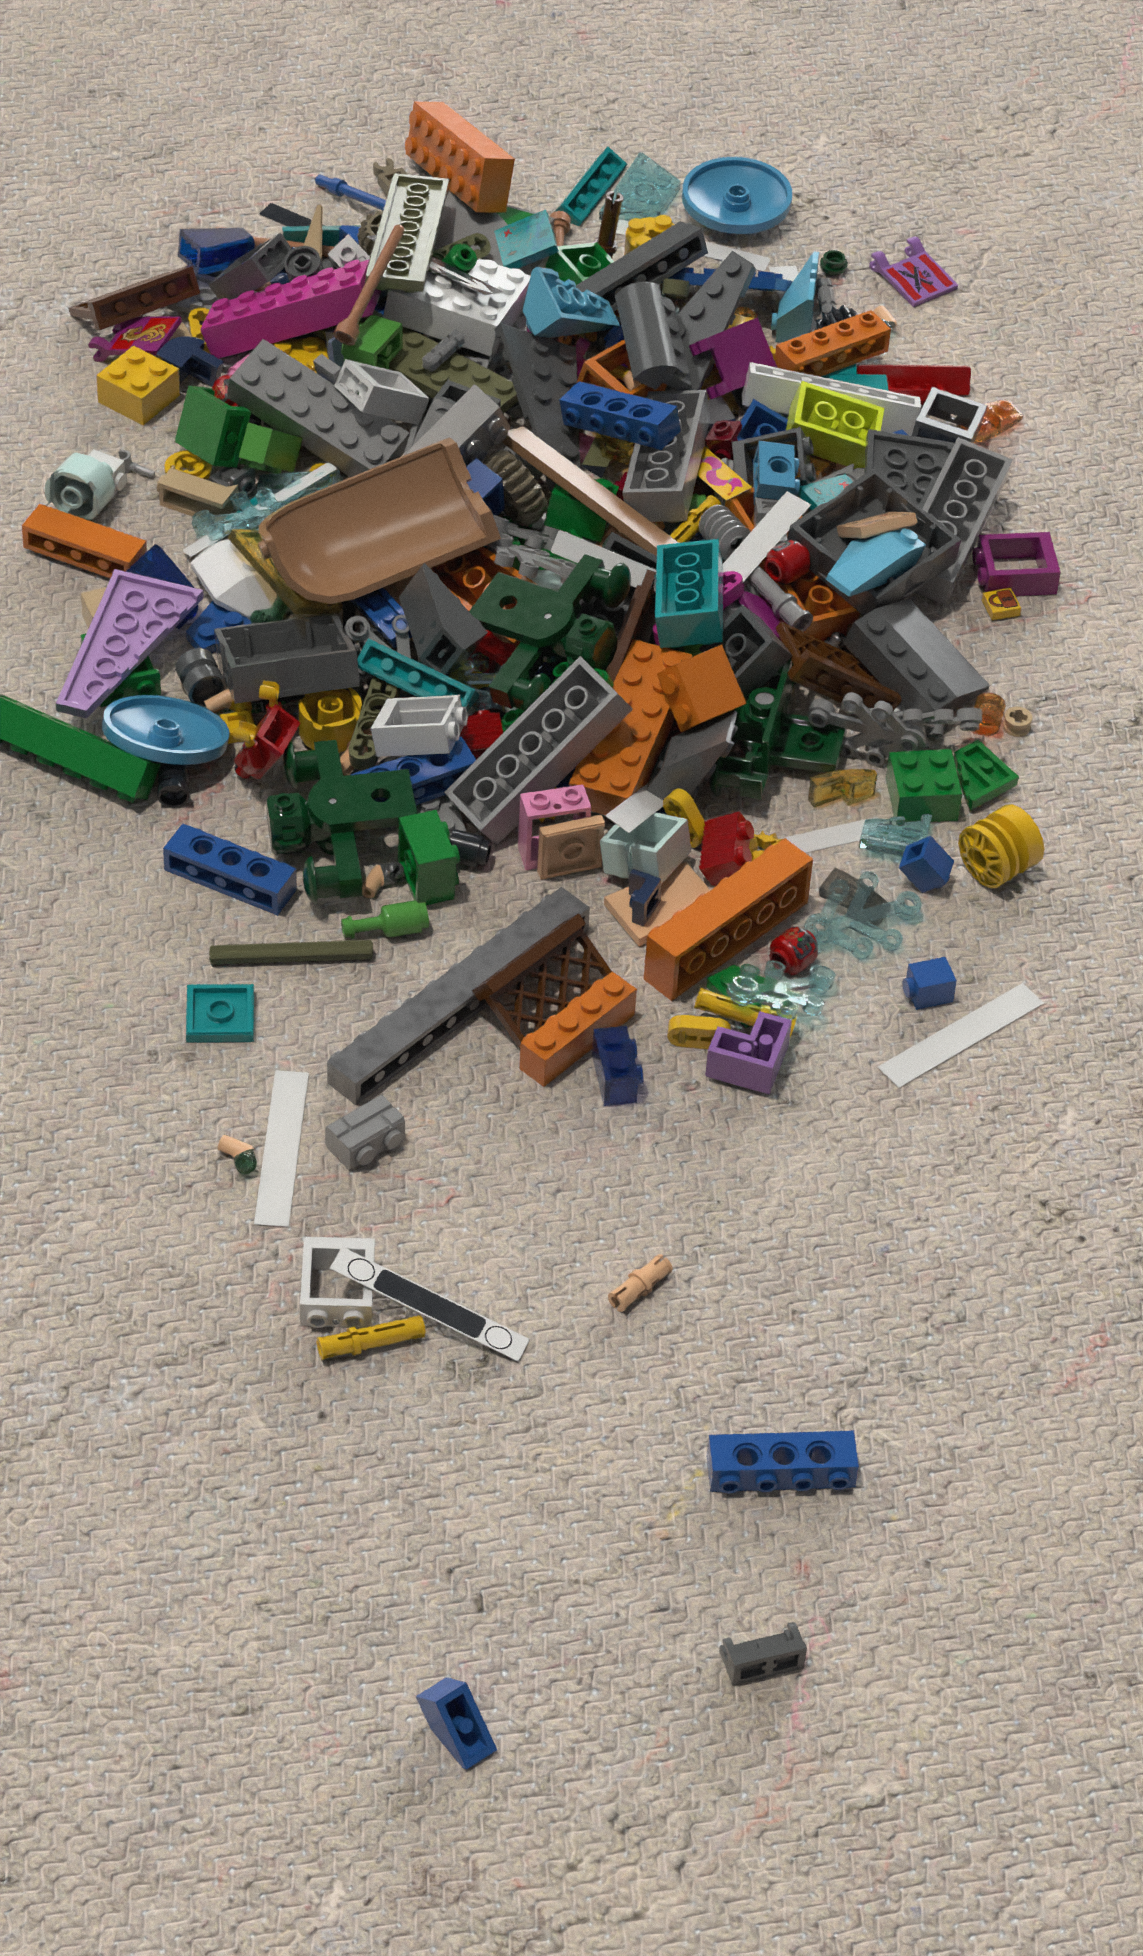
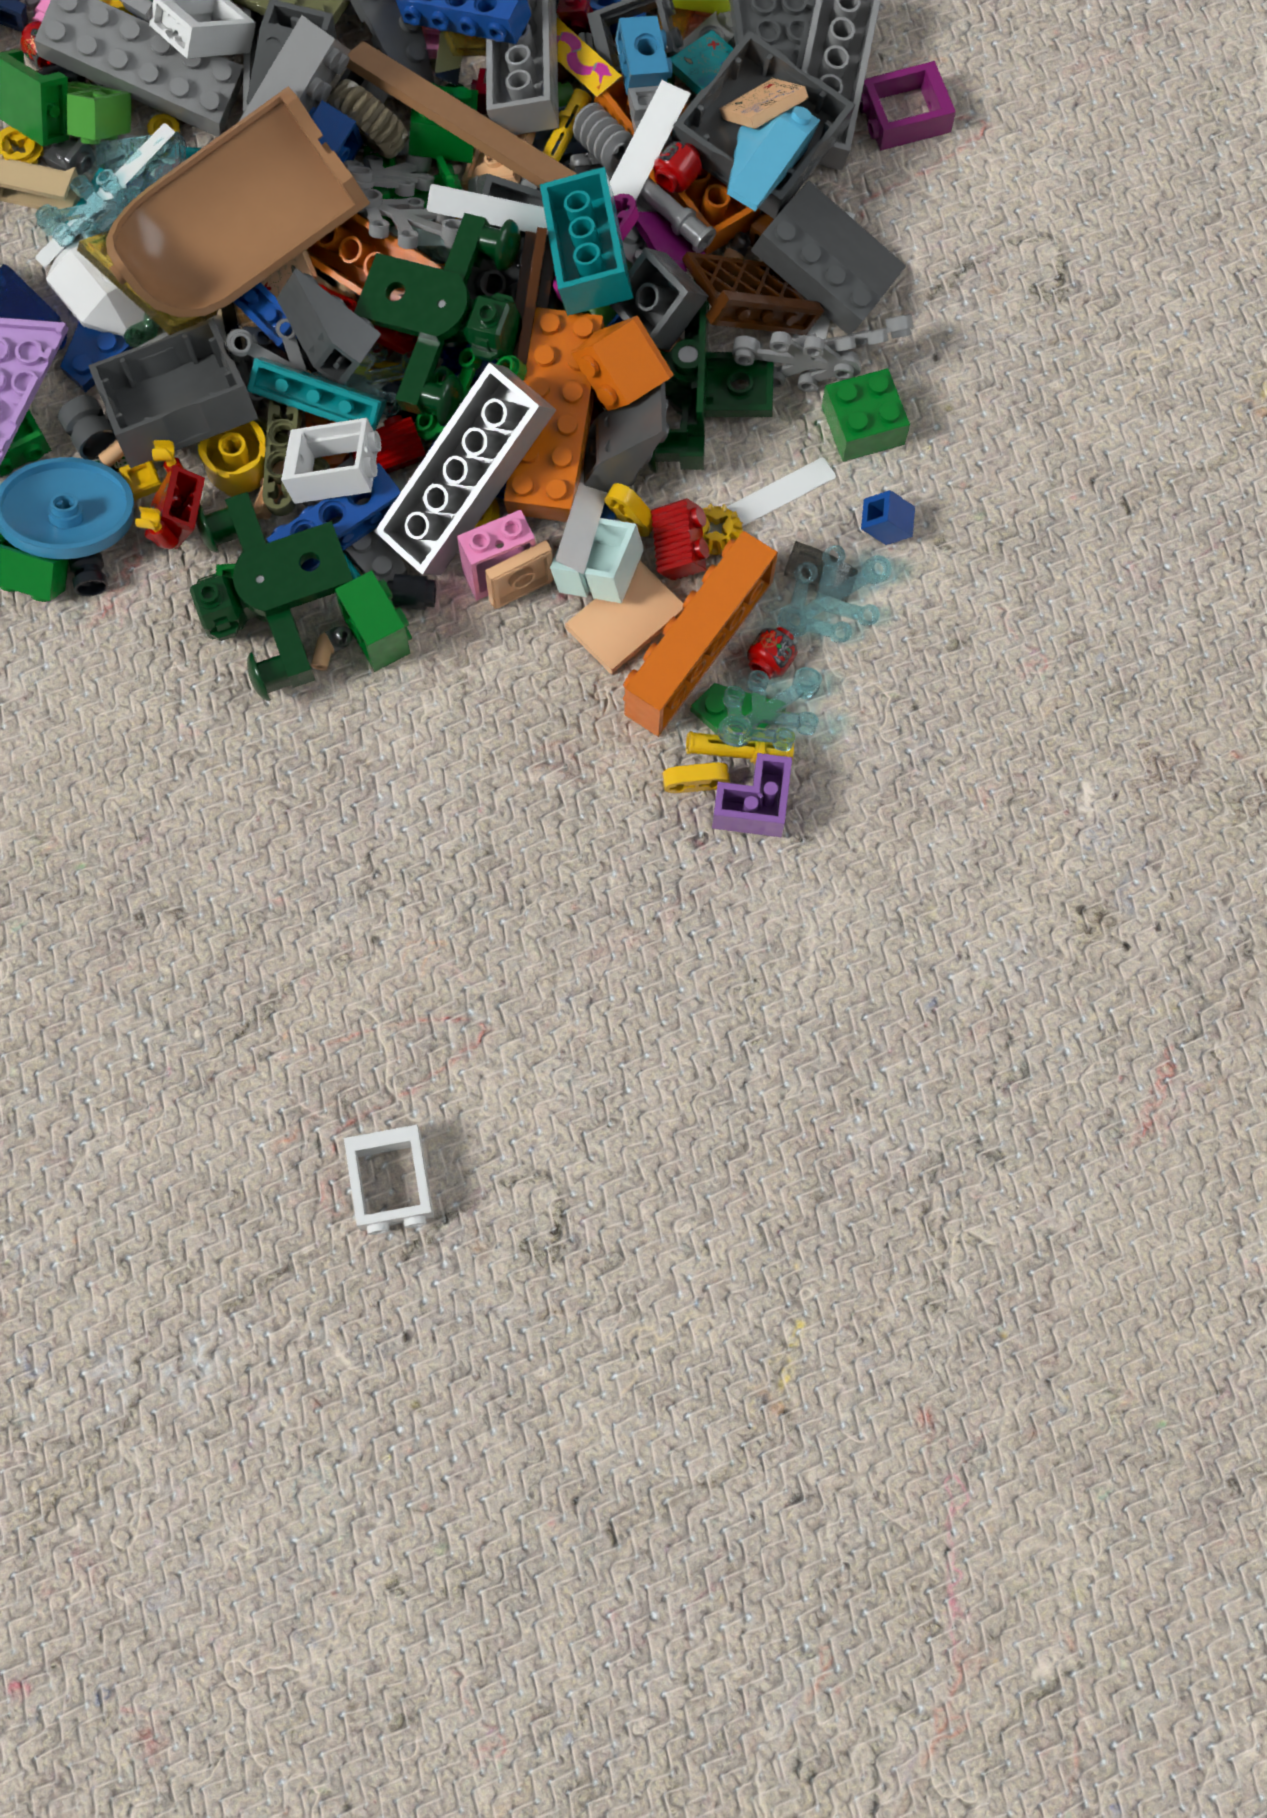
camera: 10 degrees left, 25 degrees up
blue brick [163,823,297,916] -> none
teal tile [186,984,254,1043] -> none
olive axle [209,940,373,965] -> none
arm [218,1135,257,1175] -> none
white sticker [254,1070,309,1227] -> none
yellow pin [316,1315,426,1360] -> none
light grey brick [325,1095,405,1170] -> none
flat silver brick [327,887,590,1105] -> none
sticker [330,1247,530,1361] -> none
bright green piece [341,900,429,939] -> none
blue slope [415,1677,497,1770] -> none
reddish brown fence [472,913,612,1049] -> none
orange brick [519,971,637,1087] -> none
clear blue brick [592,1026,644,1106] -> none
light nougat pin [608,1254,673,1312] -> none
dark blue bracket [629,869,661,927] -> none
blue brick [706,1430,859,1493] -> none
dark grey hinge [719,1622,807,1686] -> none
clear yellow slope [808,769,877,808] -> none
clear light blue wing [859,814,932,857] -> none
white sticker [878,983,1044,1088] -> none
blue brick [902,957,957,1010] -> none
green wing [953,740,1019,810] -> none
yellow wheel [958,804,1045,888] -> none
clear orange wheel [974,692,1006,736] -> none
yellow tile [981,588,1021,621] -> none
tan bush [1003,706,1032,737] -> none

